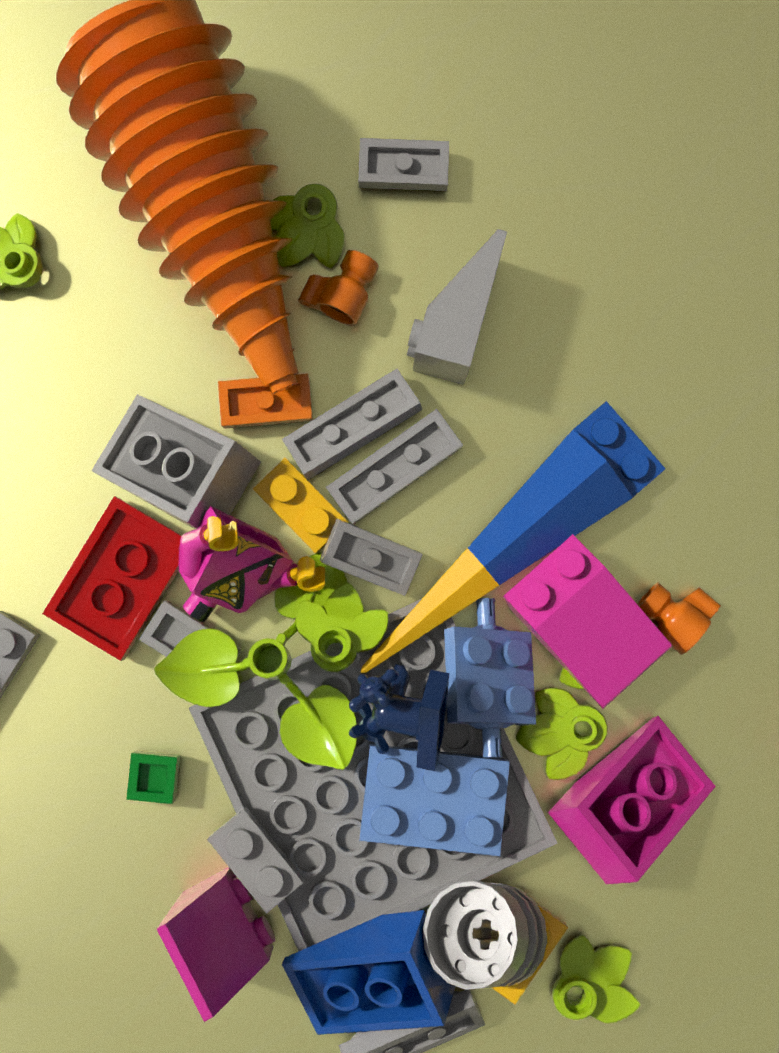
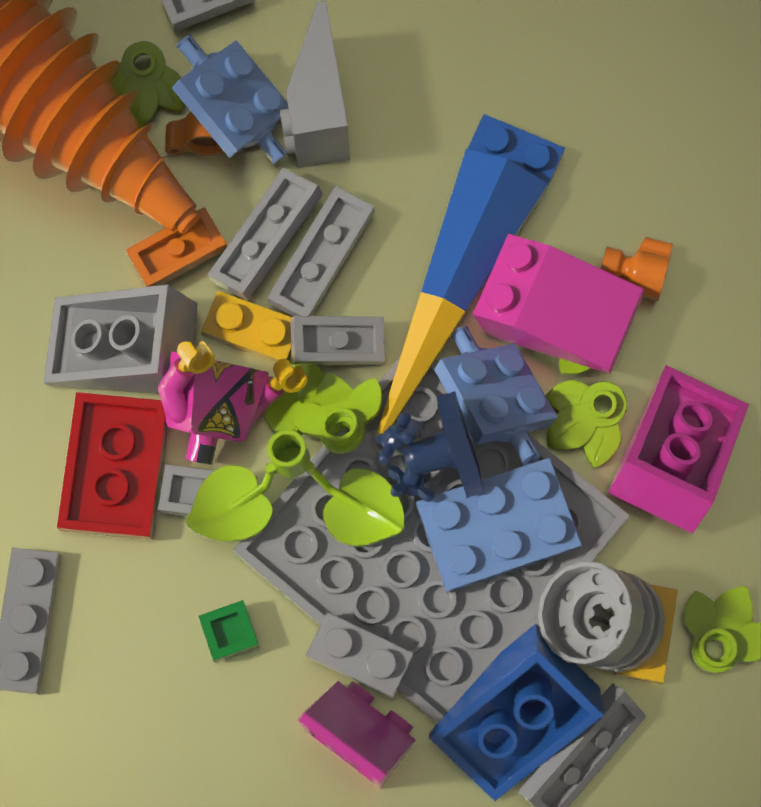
camera: 20 degrees left, 10 degrees down
none -> medium blue plate [172,34,288,165]

